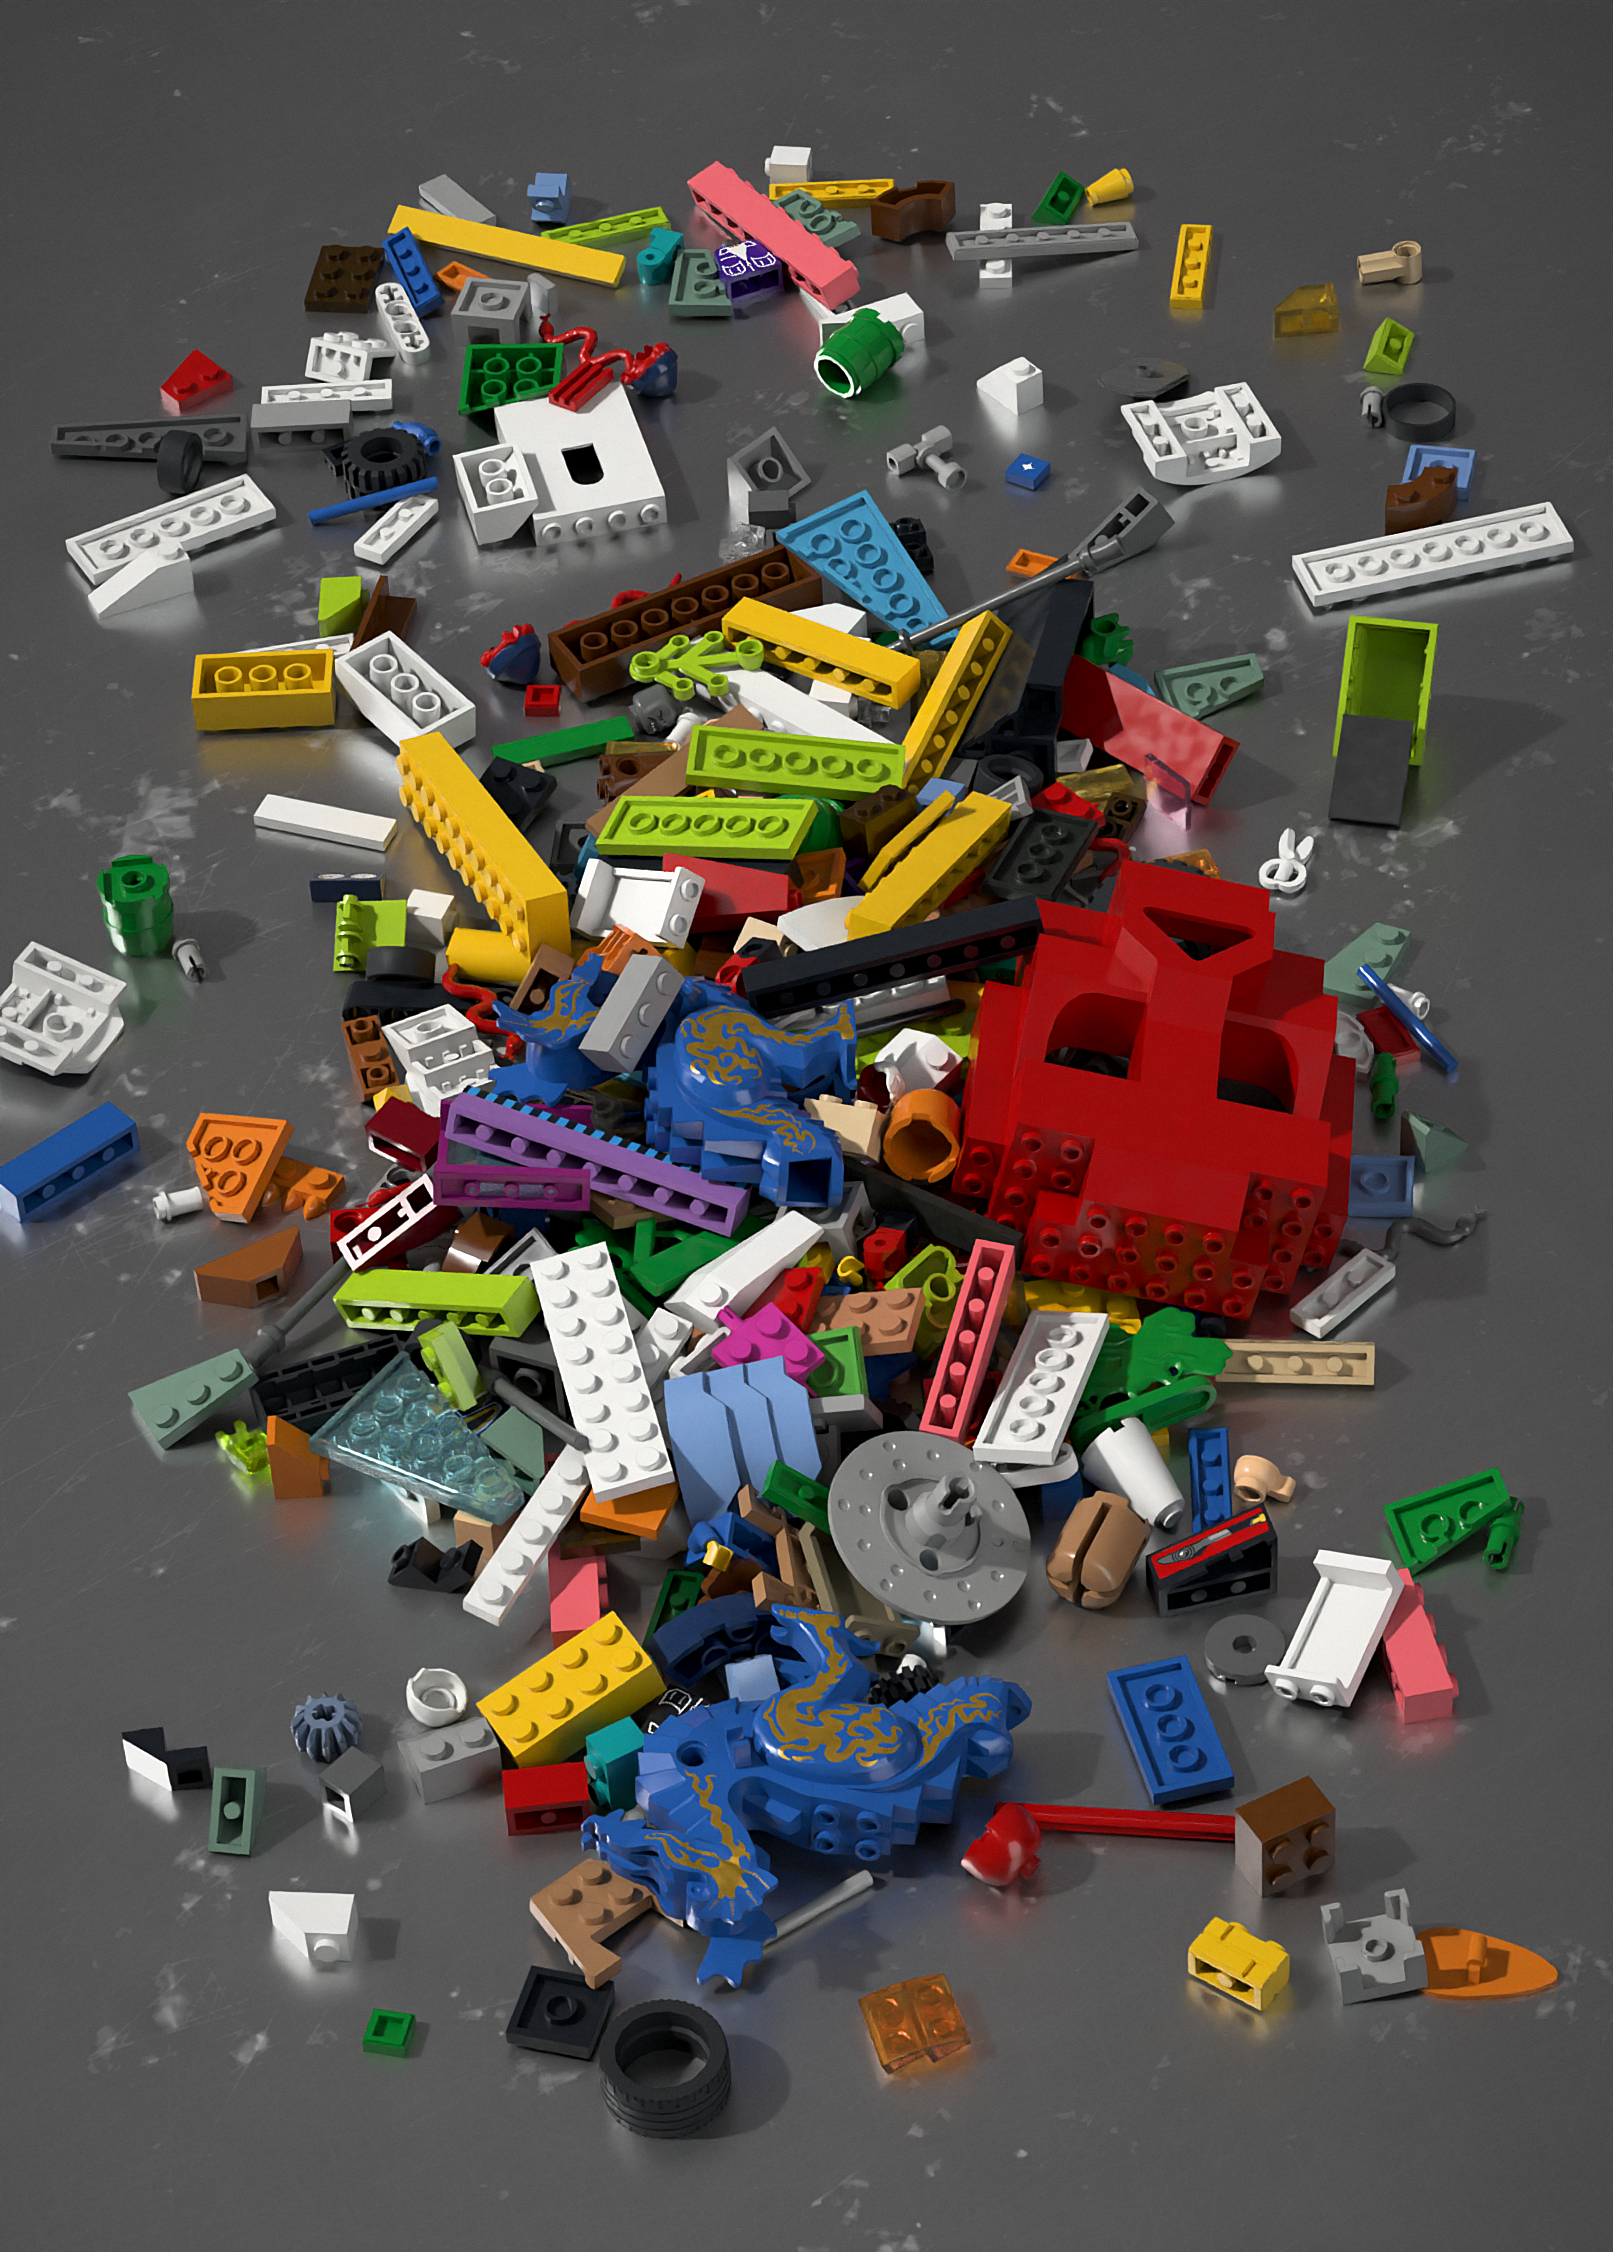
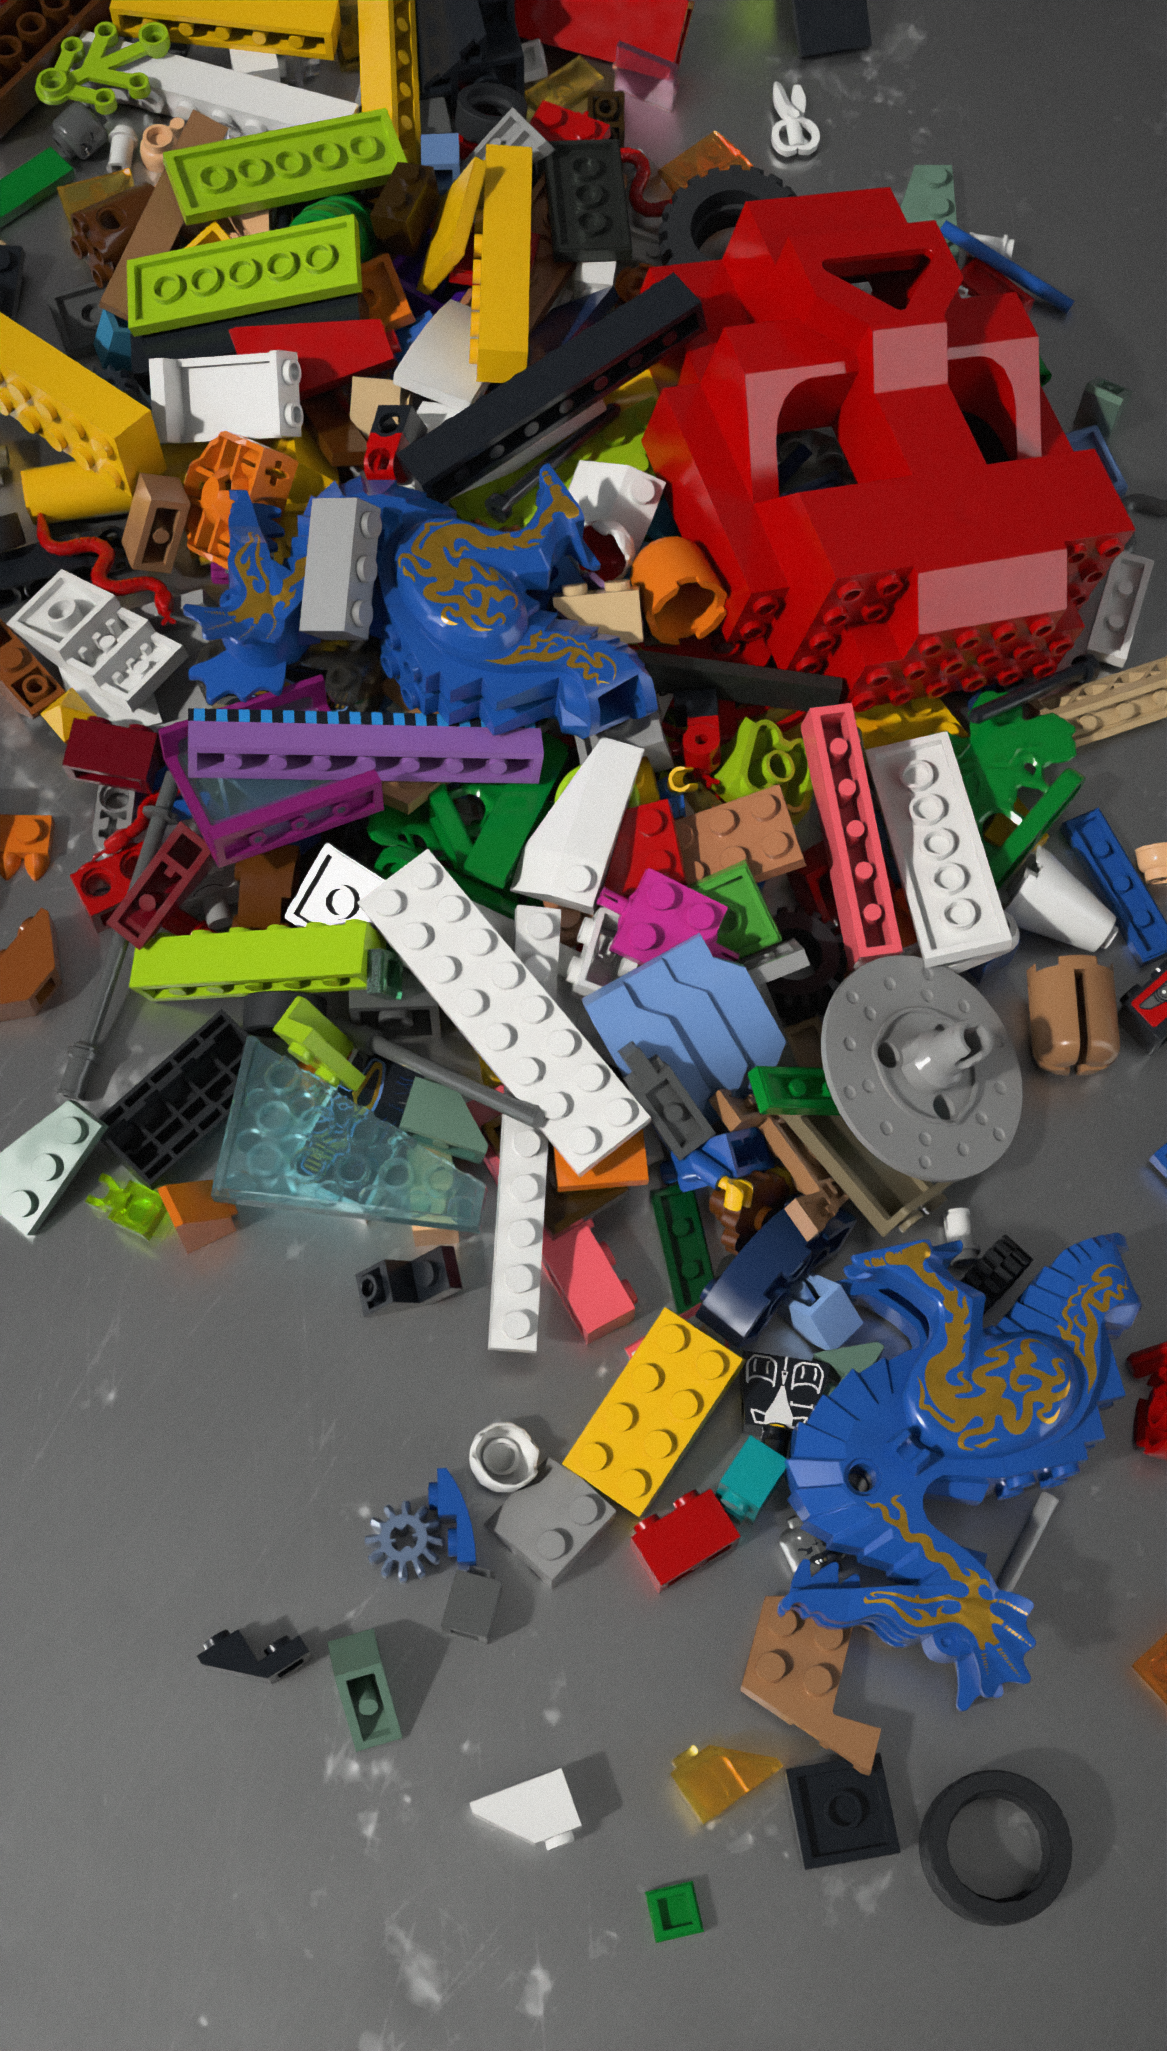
camera: 30 degrees left, 25 degrees up
none -> clear green tile [367,948,403,1001]
none -> blue slope [428,1468,477,1570]
none -> dark grey hinge [617,1041,716,1161]
none -> clear yellow slope [668,1745,783,1827]
none -> black bar [969,653,1100,724]

